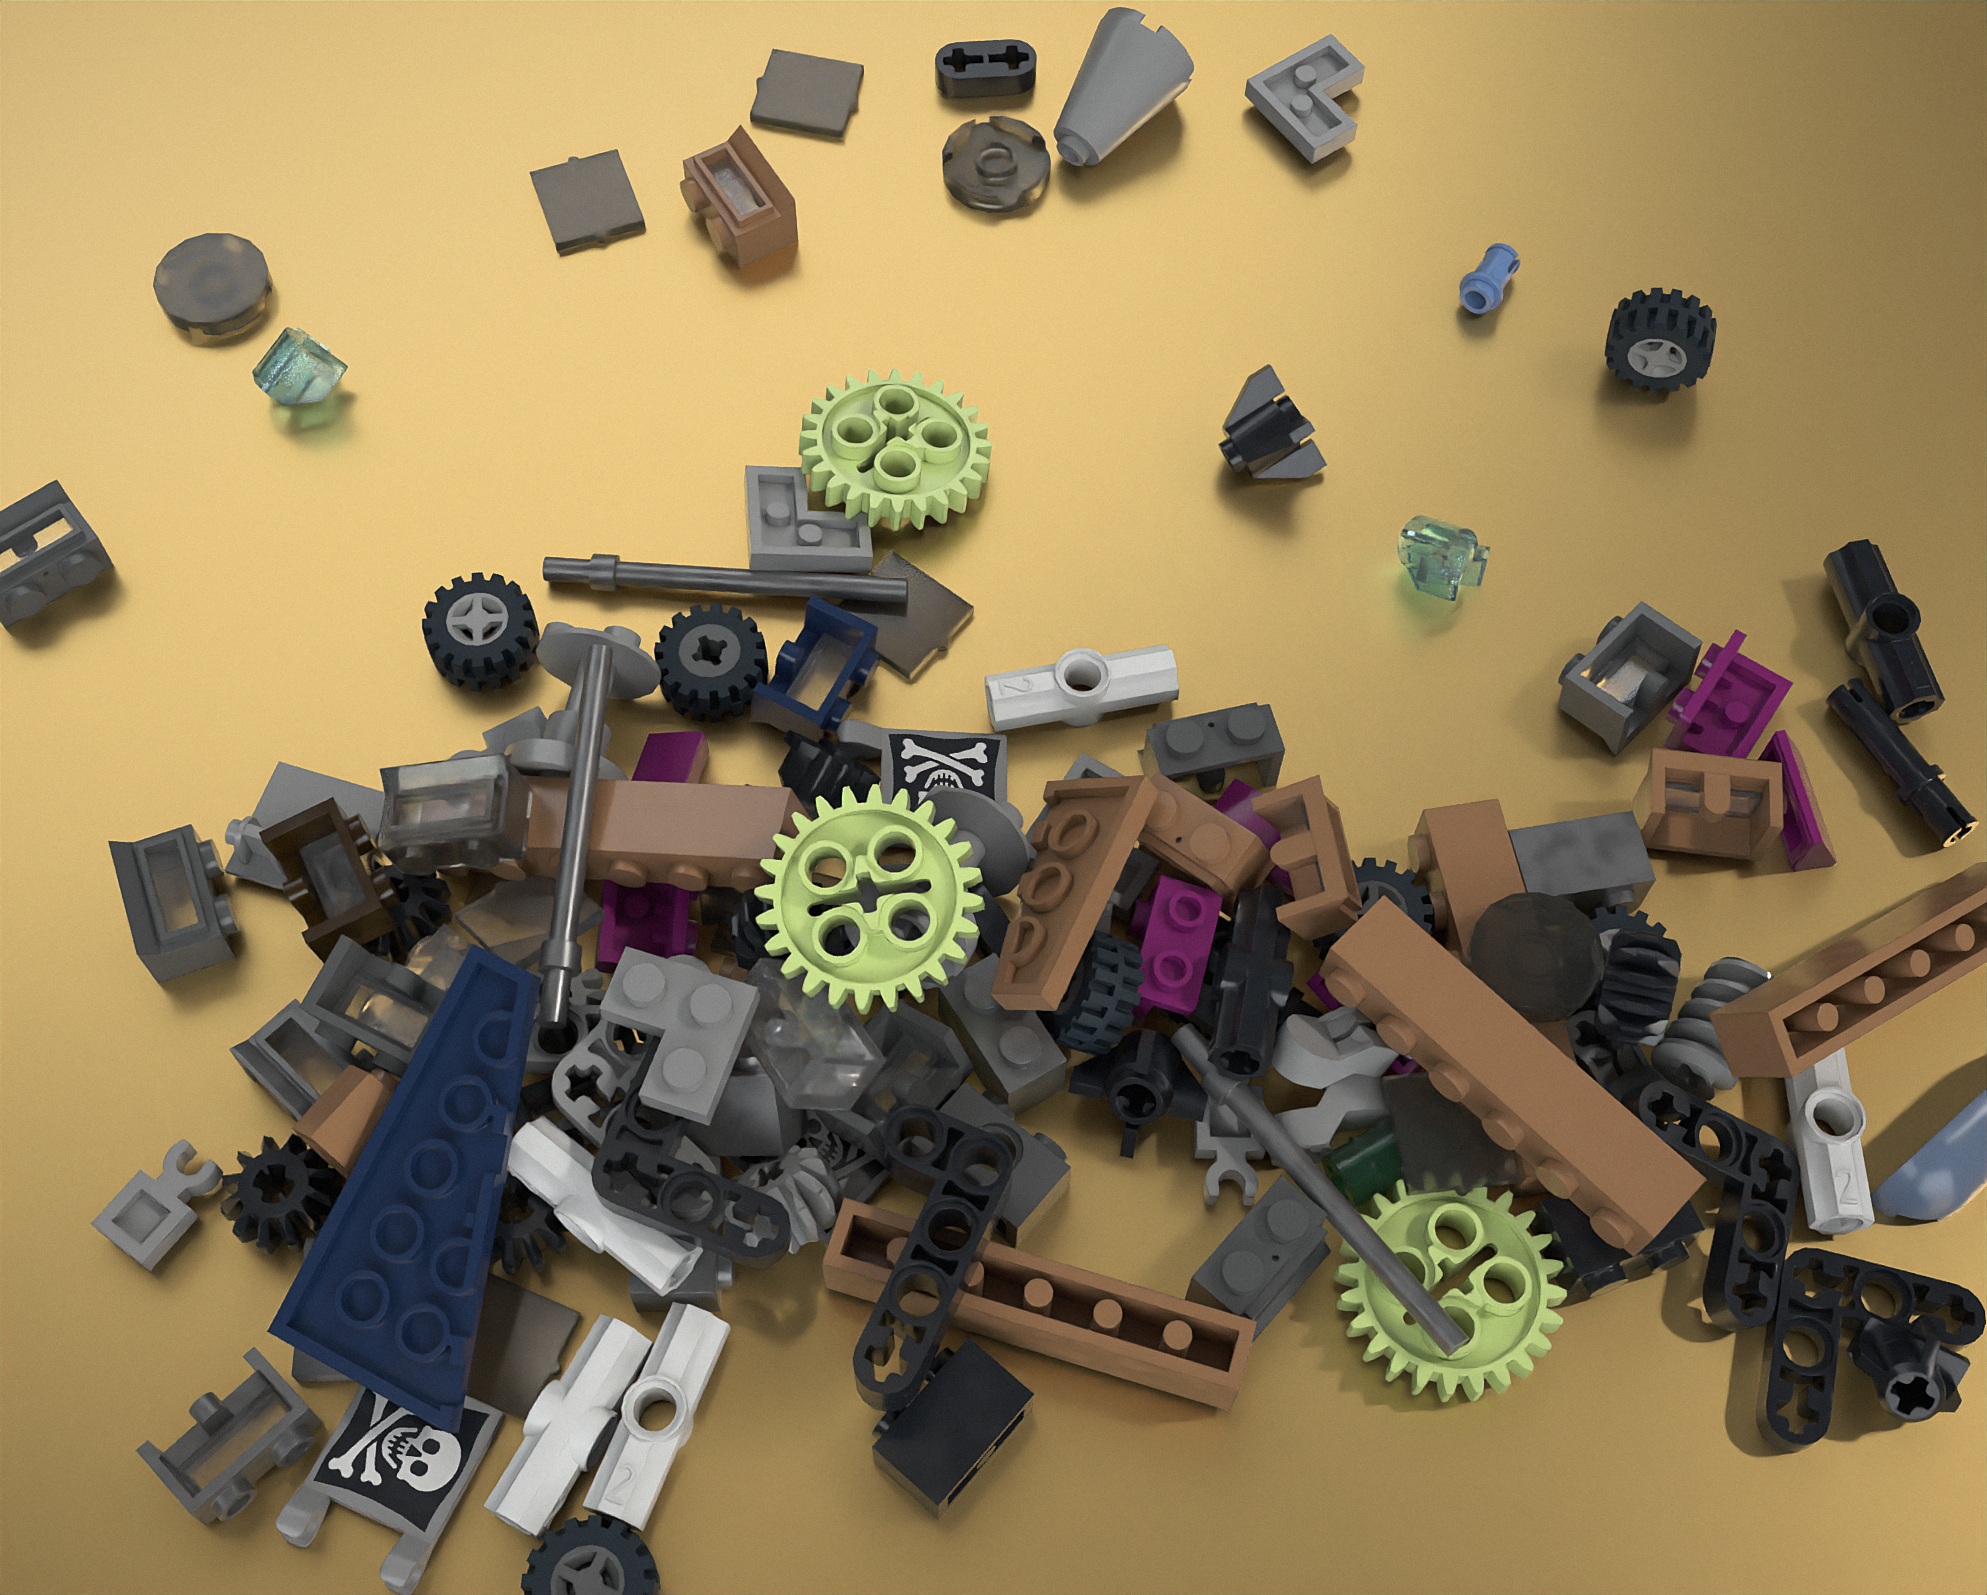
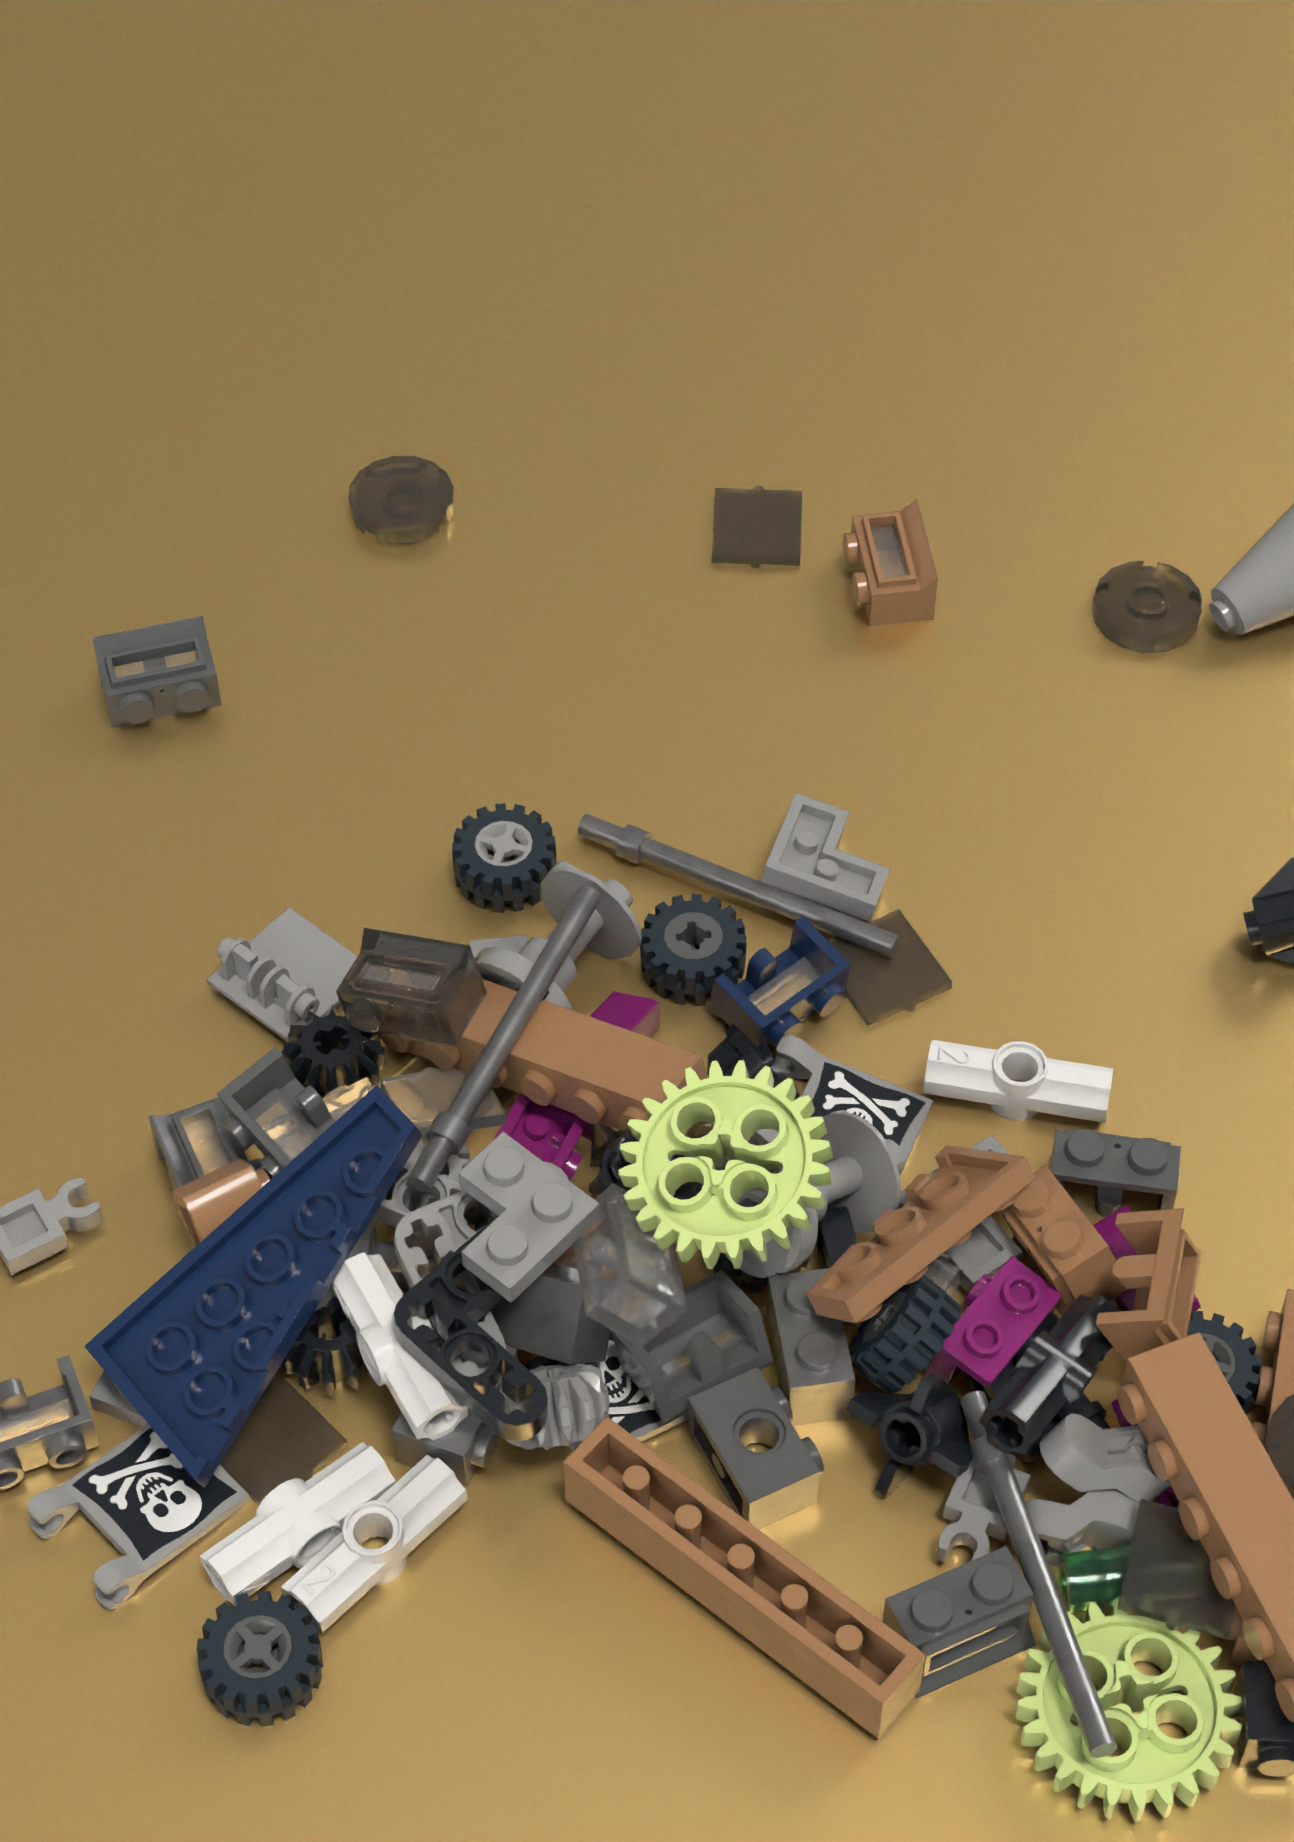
camera: 25 degrees right, 10 degrees down
dark grey window [108,824,240,984] -> none
black gear [220,1133,343,1255] -> none
clear light blue piece [252,327,348,405] -> none
dark brown window [259,797,401,964] -> none
clear smoke piece [750,48,864,138] -> none
yellowish green gear [798,369,992,531] -> none
black beam [852,1104,1013,1412] -> none
black brick [872,1338,1034,1520] -> none
black beam [935,39,1037,98] -> none

